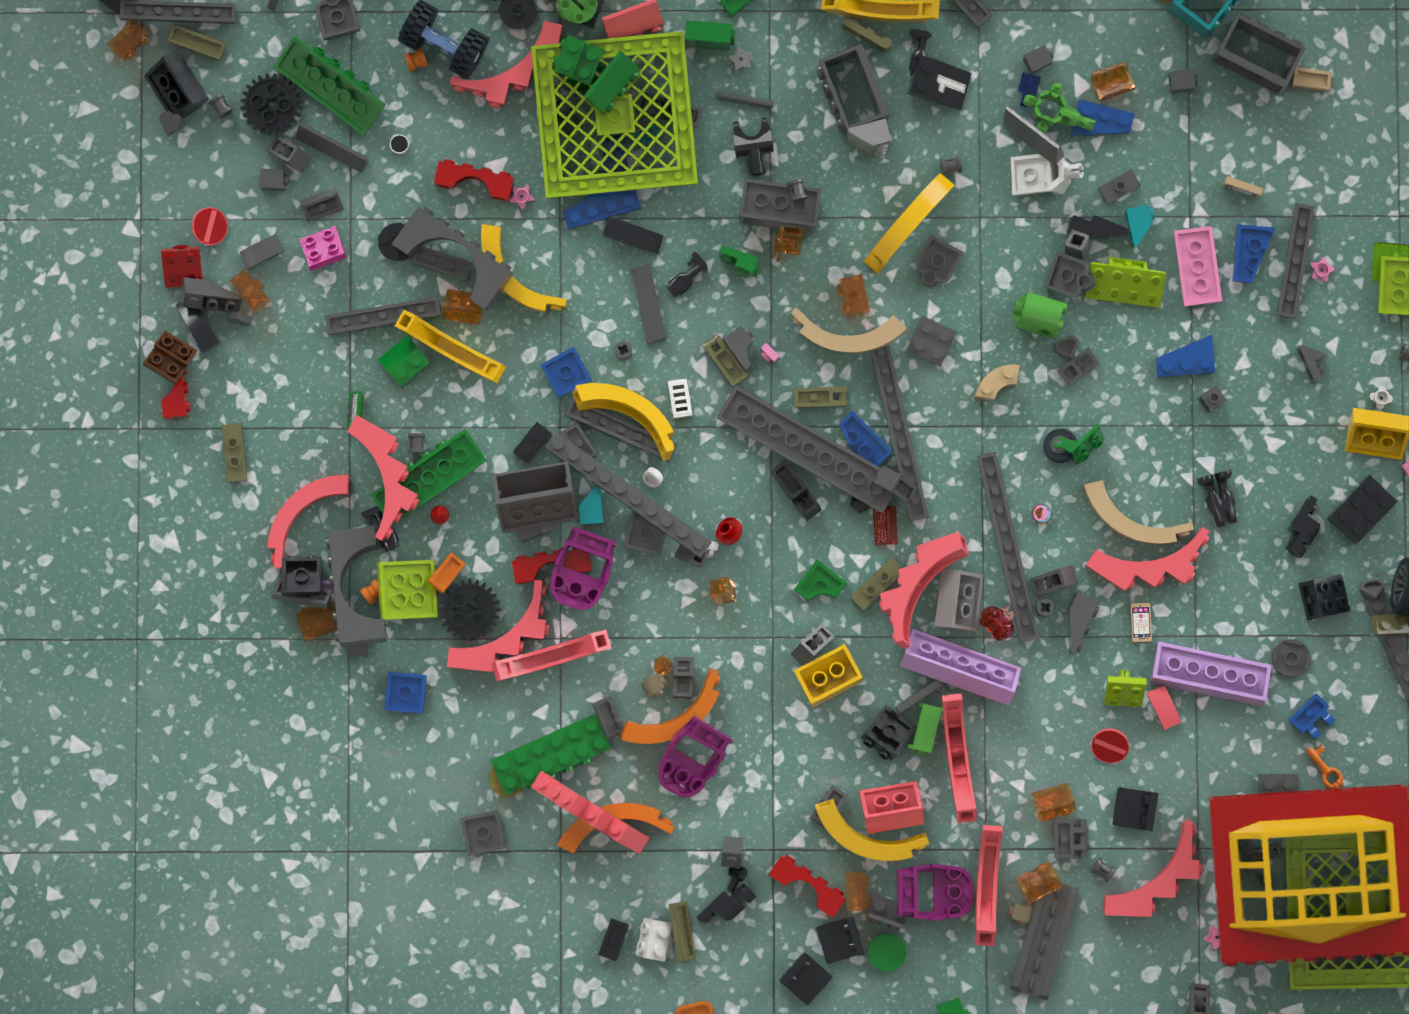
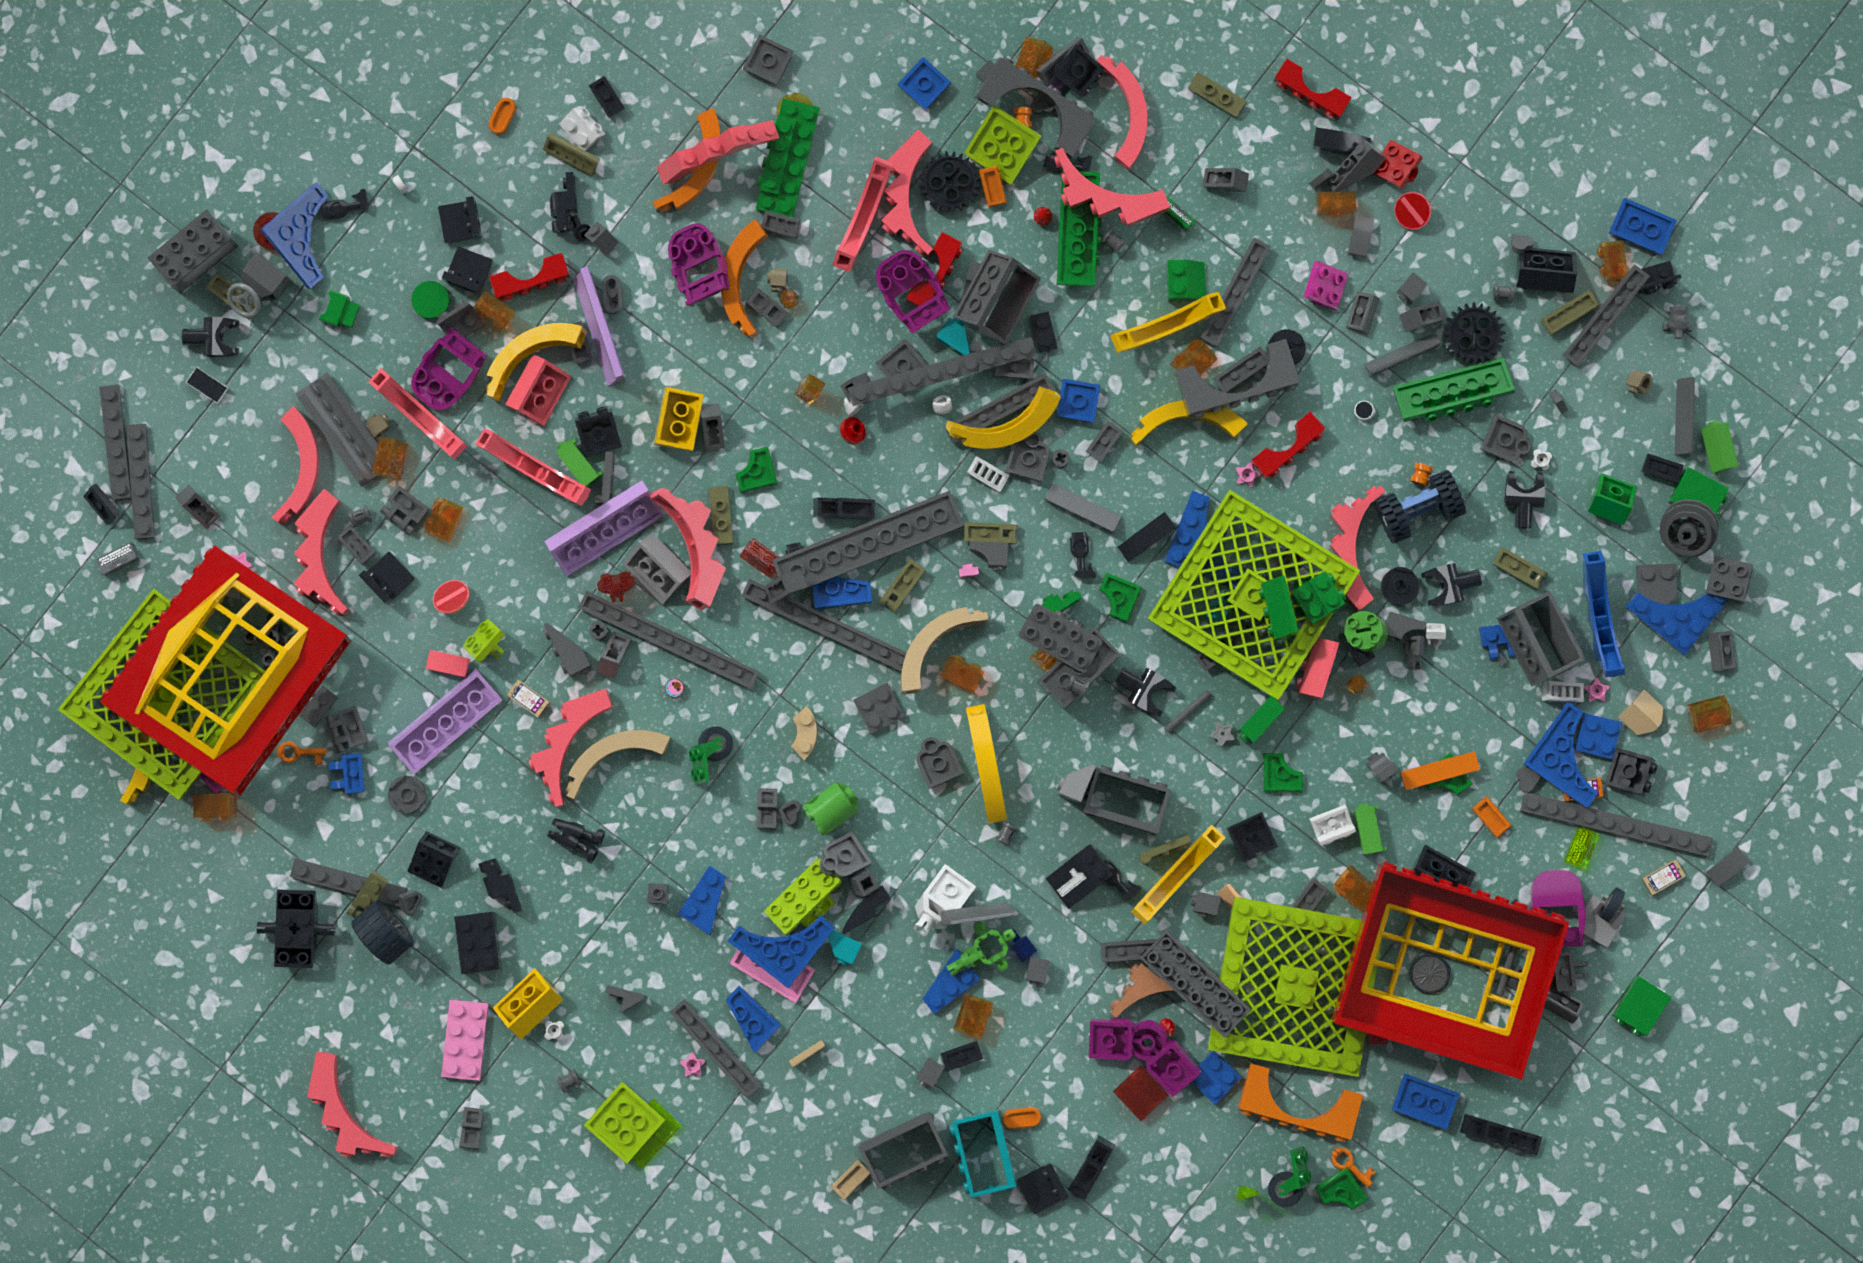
camera: 135 degrees right, 0 degrees up
reddish brown slope [143,330,197,385] -> none
dark grey plate [1098,169,1141,205] -> none
none -> coral arch [272,406,320,524]
none -> dark grey plate [326,706,369,753]
none -> dark grey plate [337,524,377,566]
none -> lavender arch [573,267,626,386]
none -> dark grey plate [602,275,623,314]
none -> blue plate [727,915,835,988]
none -> black plate [940,1041,983,1071]
none -> dark grey plate [1005,432,1050,483]
none -> dark grey bracket [1018,604,1102,673]
none -> dark grey tile [1031,93,1055,114]
none -> dark grey plate [1085,420,1123,462]
none -> green tile [1099,572,1142,622]
none -> dark grey arch [1203,168,1249,192]
none -> blue plate [1608,198,1677,256]

